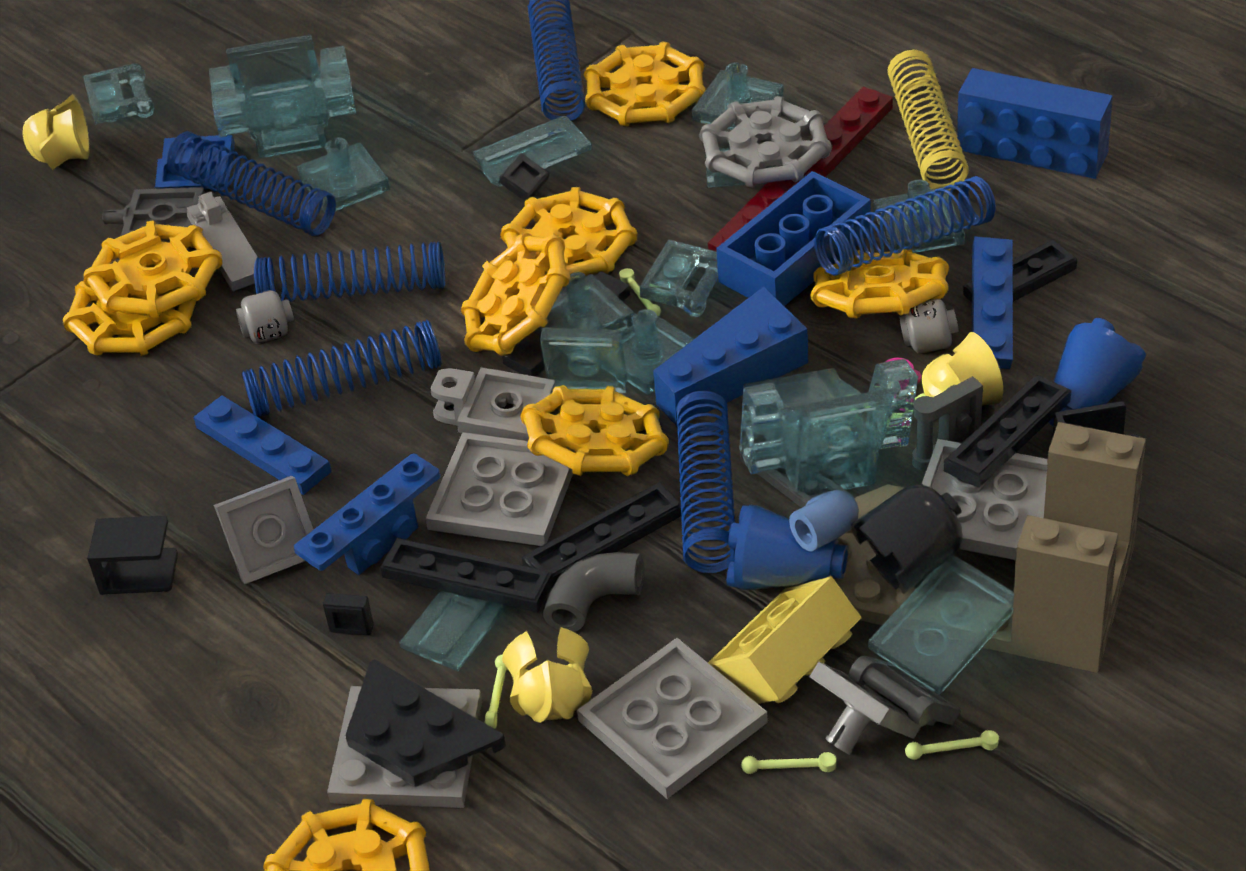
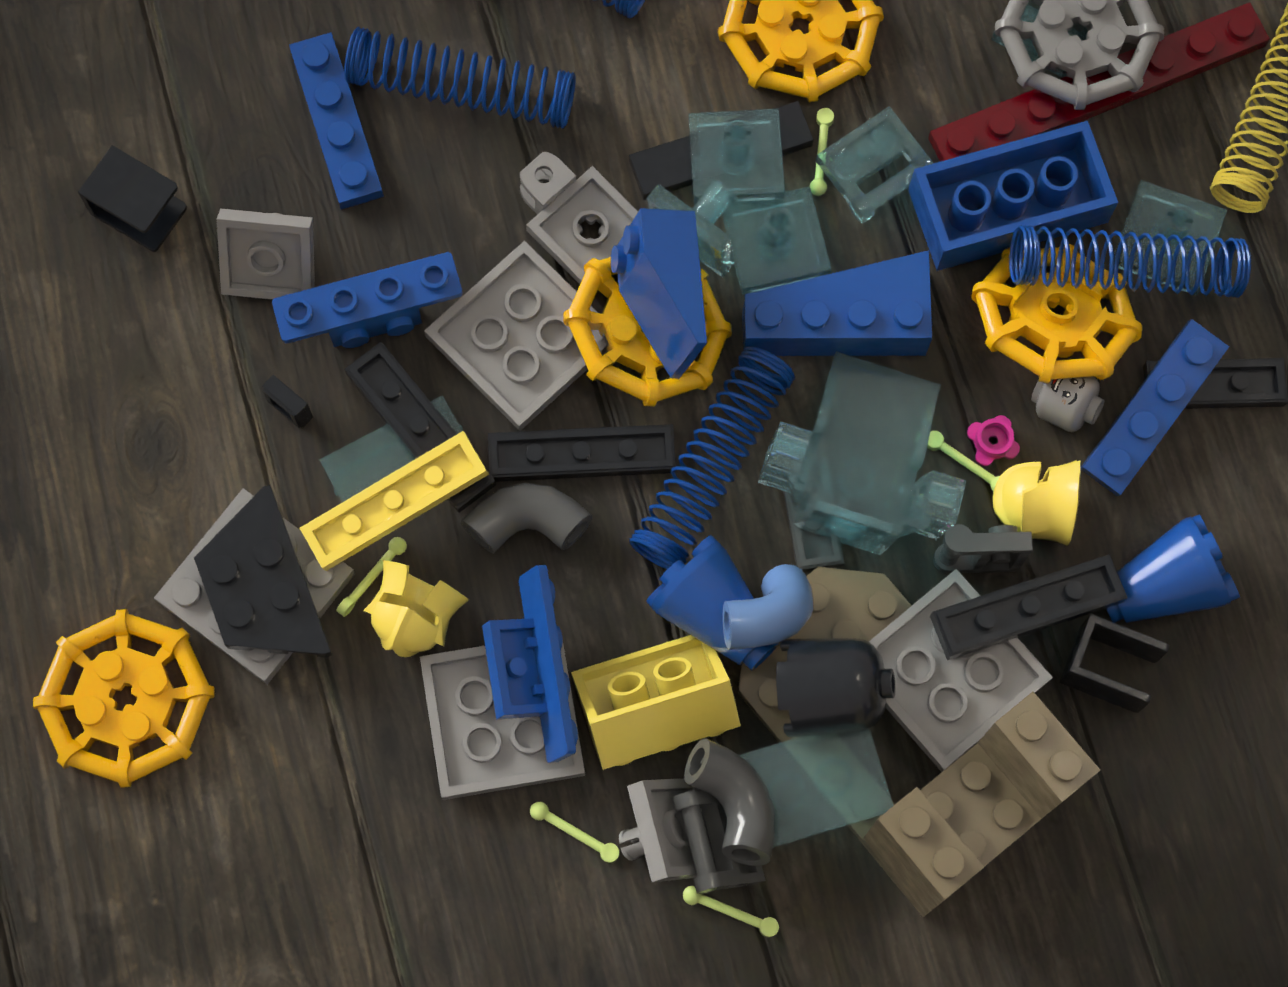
camera: 25 degrees right, 30 degrees up
yellow plate [461,233,571,356] -> none
none -> light yellow plate [300,431,489,571]
none -> blue bracket [482,565,578,763]
none -> blue slope [611,208,707,379]
none -> dark grey cylinder [684,738,775,866]

